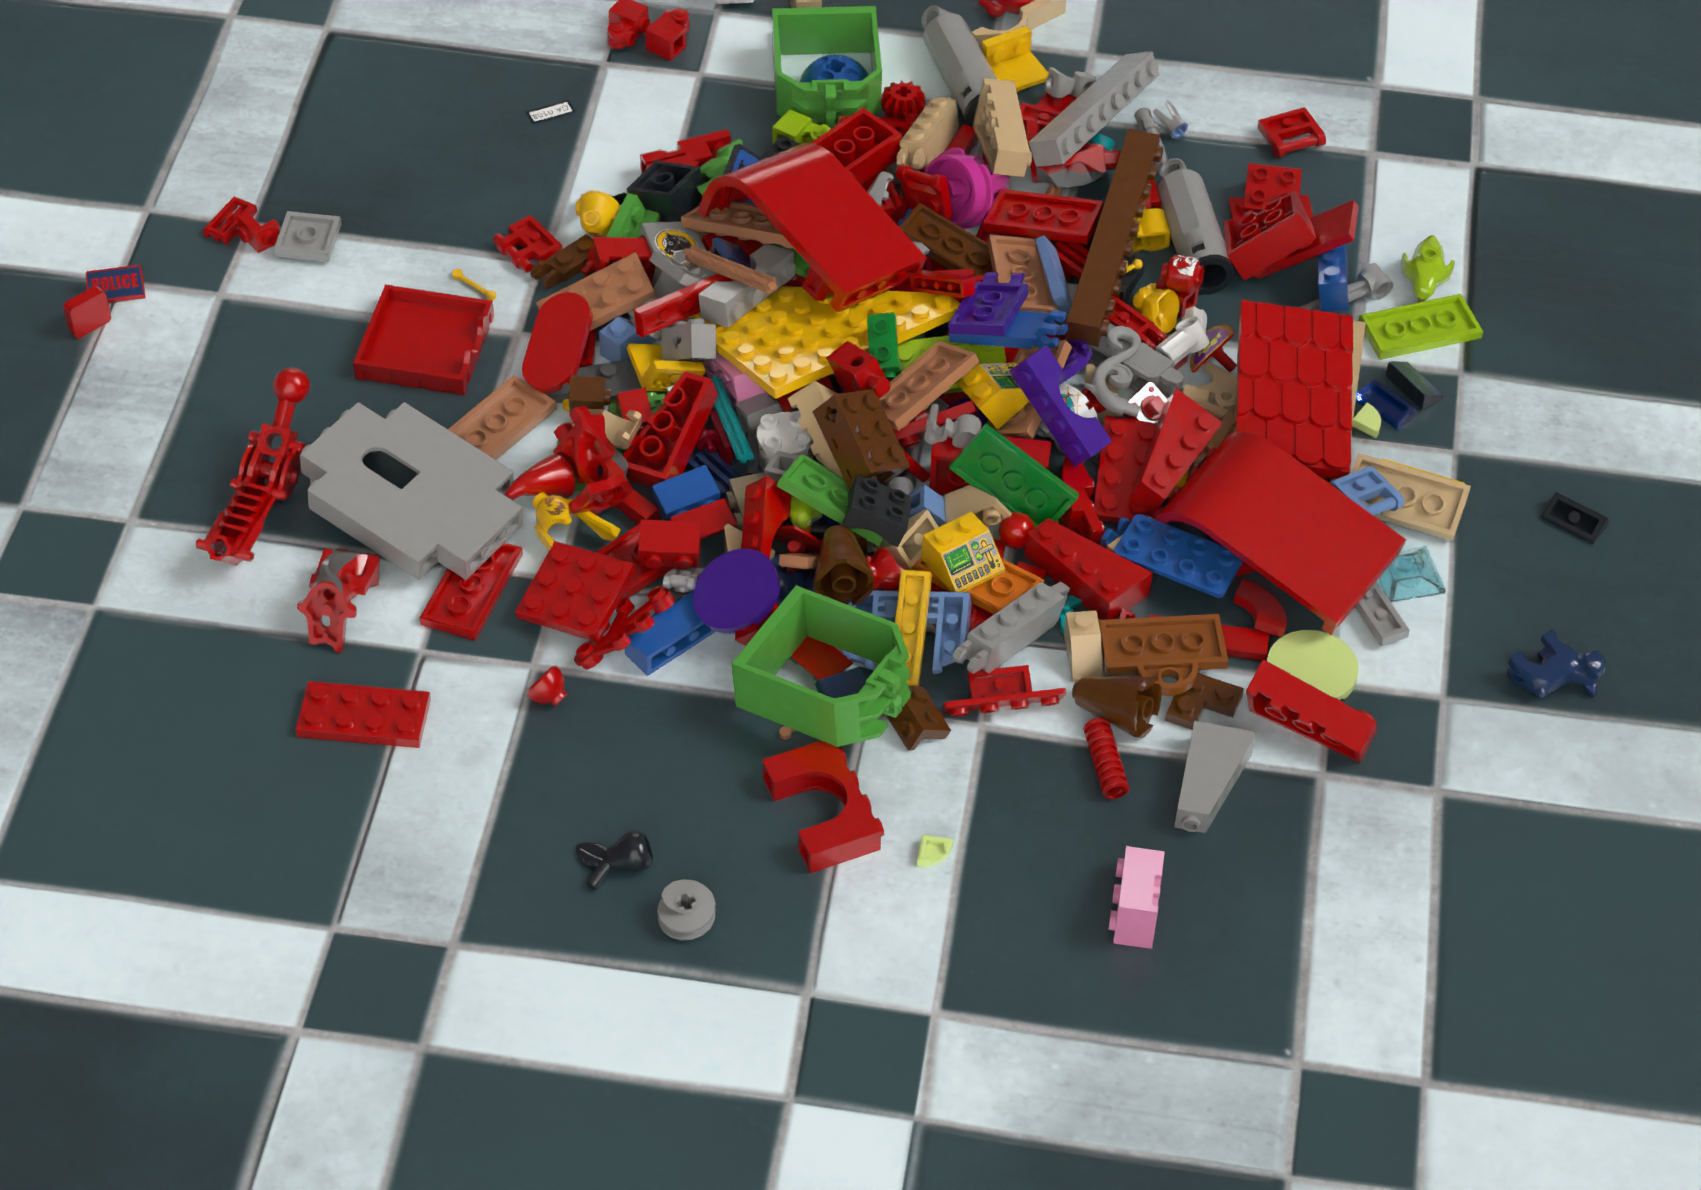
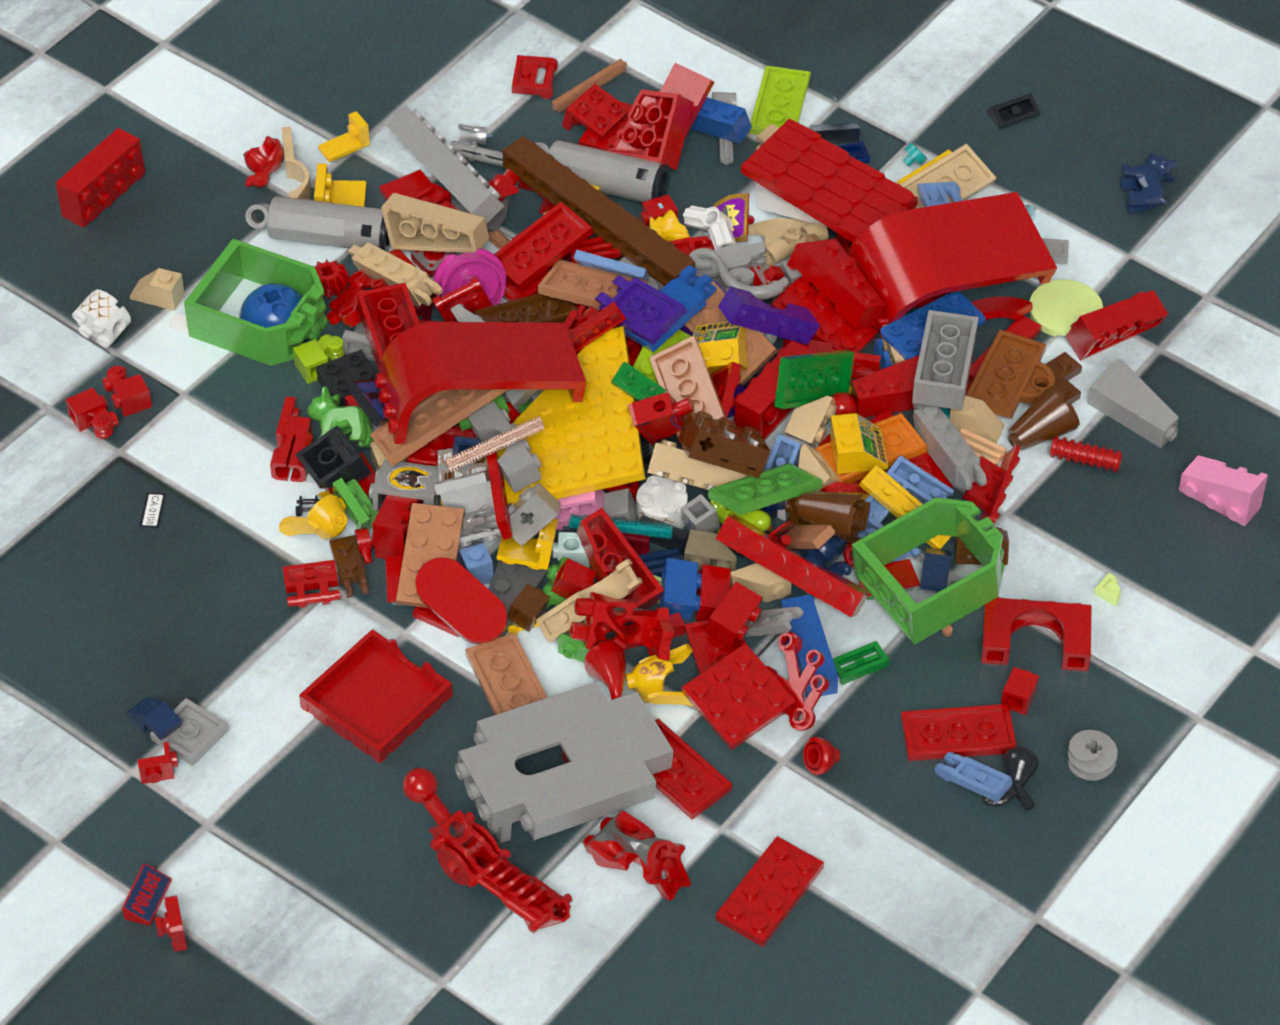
camera: 60 degrees left, 0 degrees up
red tile [203,197,258,245] -> none
yellow hinge [452,269,496,301] -> none
dark purple tile [693,549,780,634] -> none
red tile [802,267,835,302] -> none
black brick [843,475,912,547] -> none
light grey leg [924,404,981,449] -> none
light grey leg [1045,67,1097,98] -> none
red head [1161,255,1204,293] -> none
lime animal [1401,235,1455,302] -> none
none -> dark blue slope [127,697,182,740]
none -> yellow bracket [318,111,370,162]
none -> nougat axle [552,59,628,113]
none -> green tile [832,641,889,685]
none -> red tile [901,704,1017,761]
none -> teal tile [903,142,927,167]
none -> light grey brick [912,310,979,410]
none -> medium blue hinge [934,752,1012,802]
none -> light nougat tile [959,428,1007,466]
none -> red brick [1001,667,1039,715]

